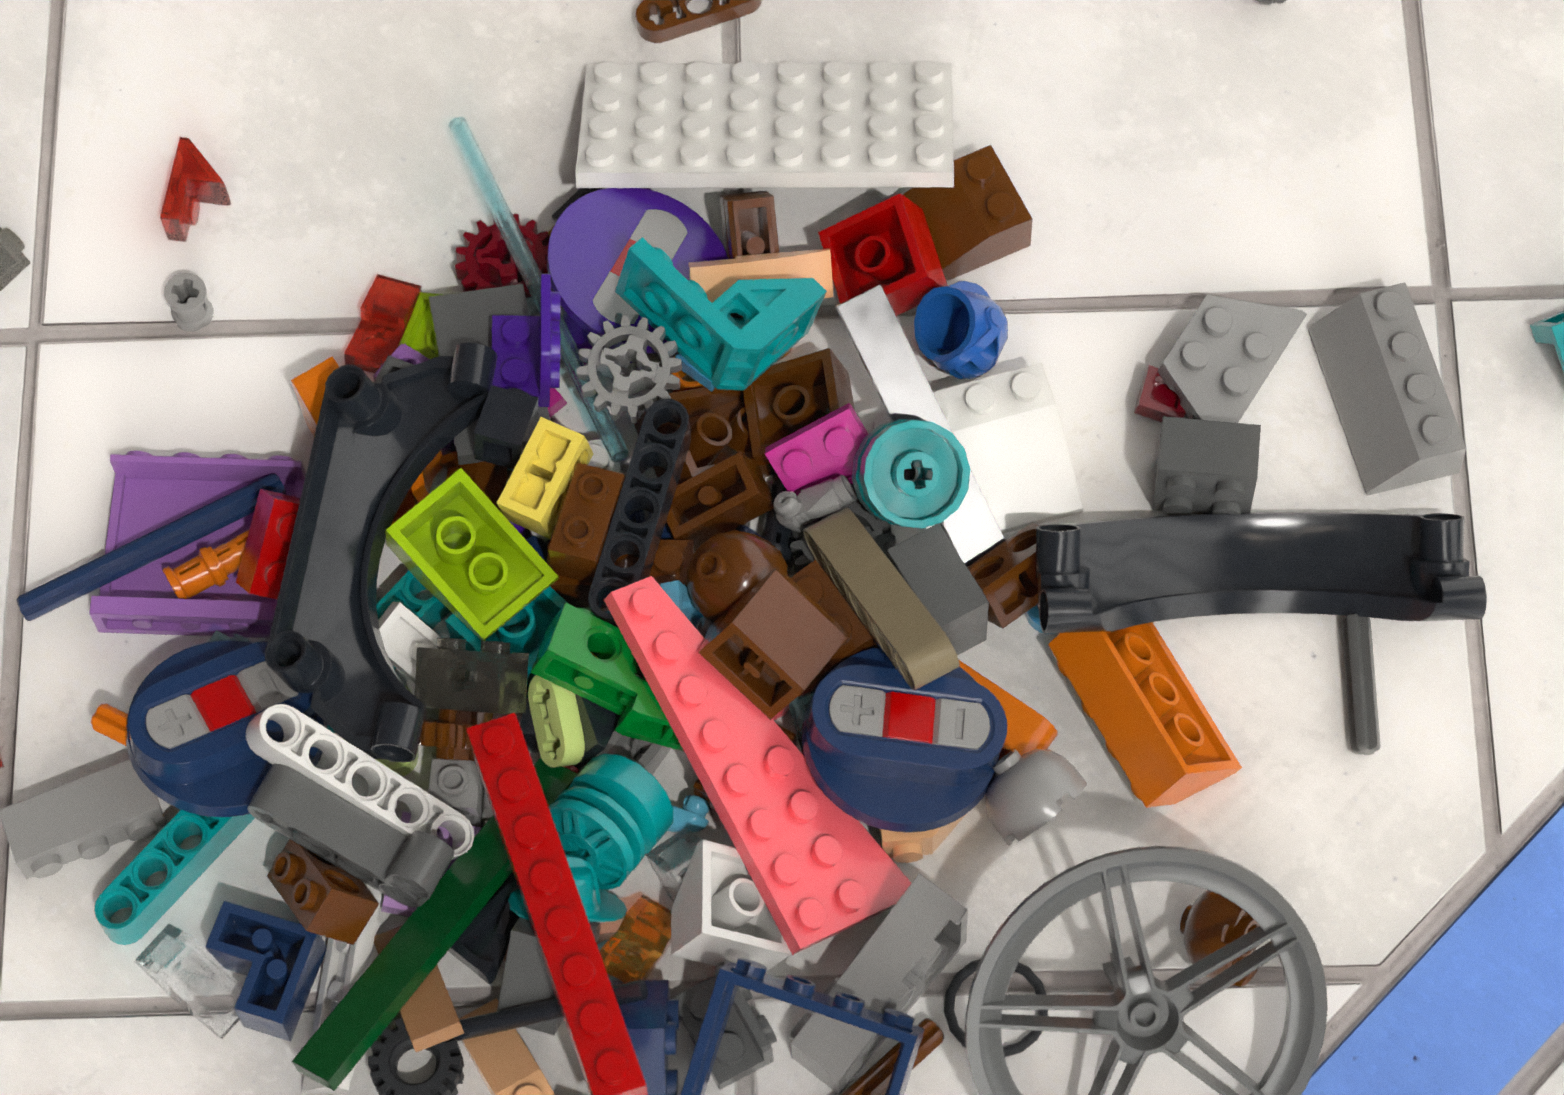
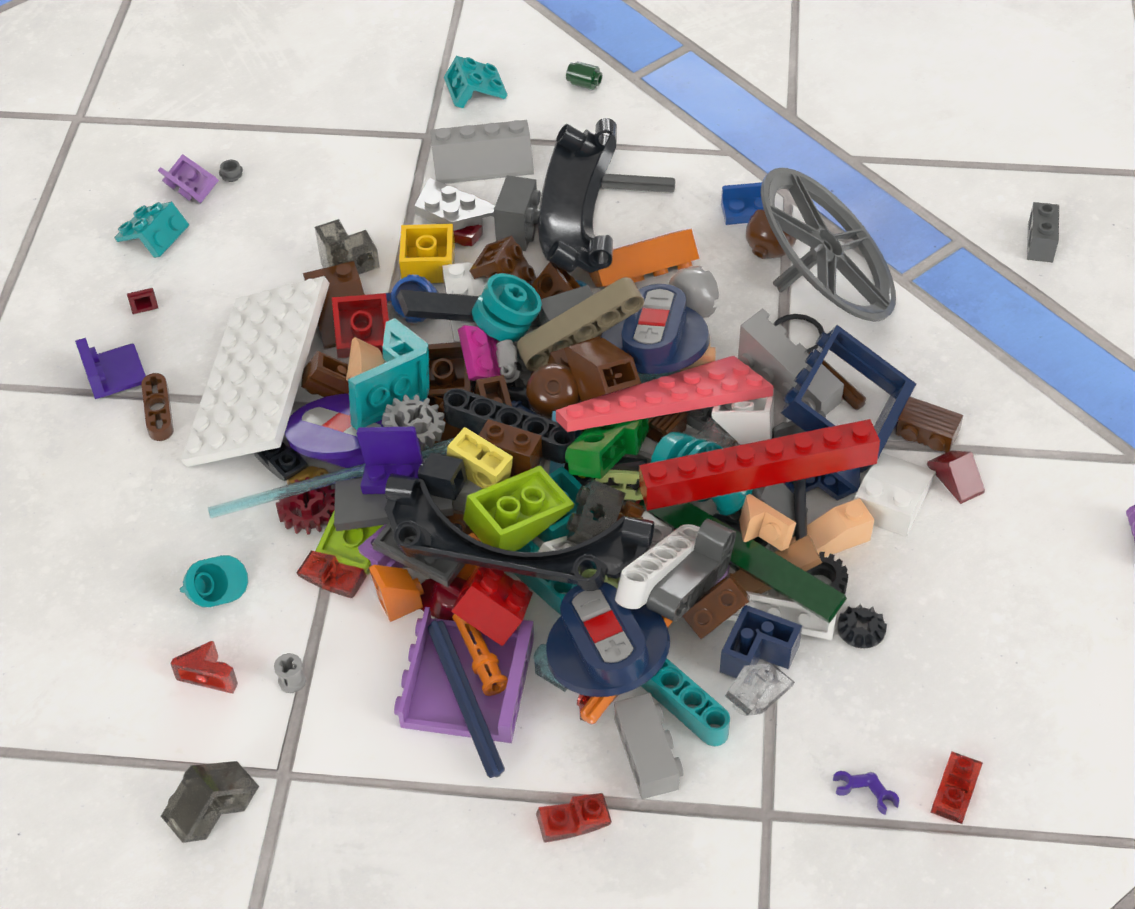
camera: 85 degrees left, 15 degrees down
none -> teal piece [180,555,248,608]
none -> clear smoke brick [314,219,380,274]
none -> yellow brick [399,224,455,283]
none -> reddish brown bracket [469,235,536,285]
none -> blue bracket [721,182,764,225]
none -> light nougat slope [739,494,796,551]

